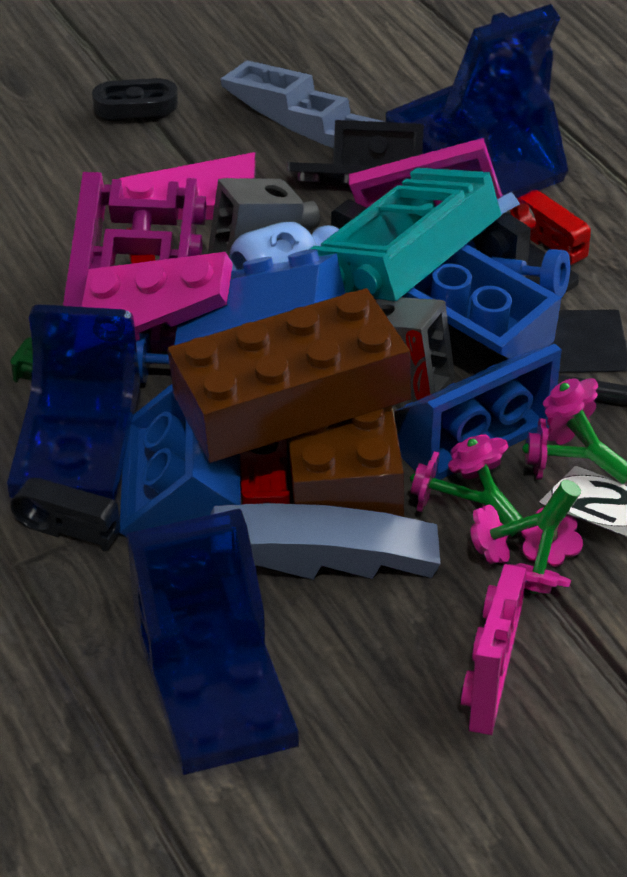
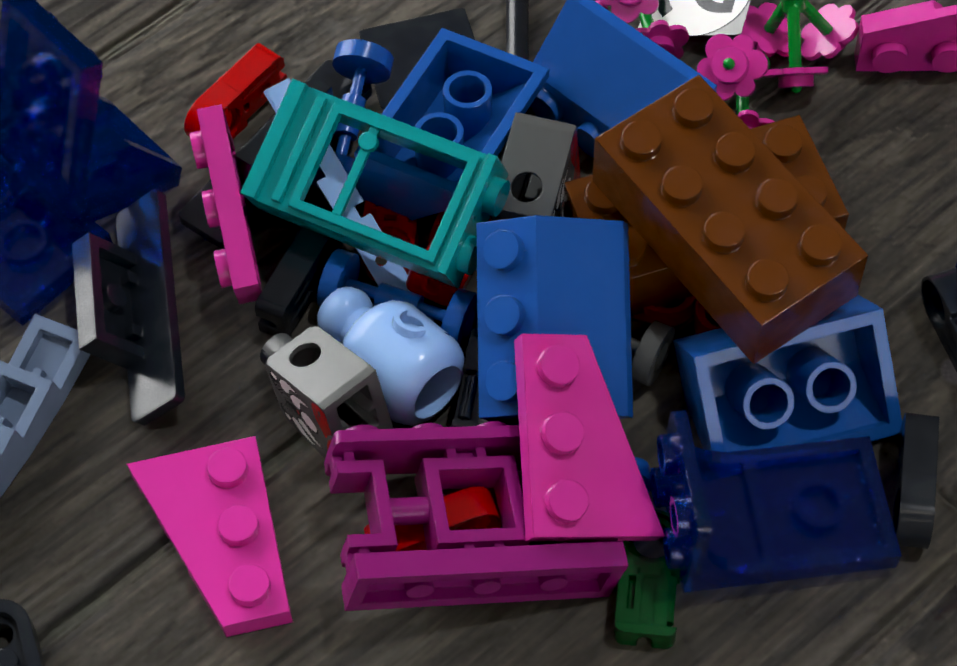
camera: 100 degrees left, 15 degrees up
sand blue slope [210,503,441,580] -> none

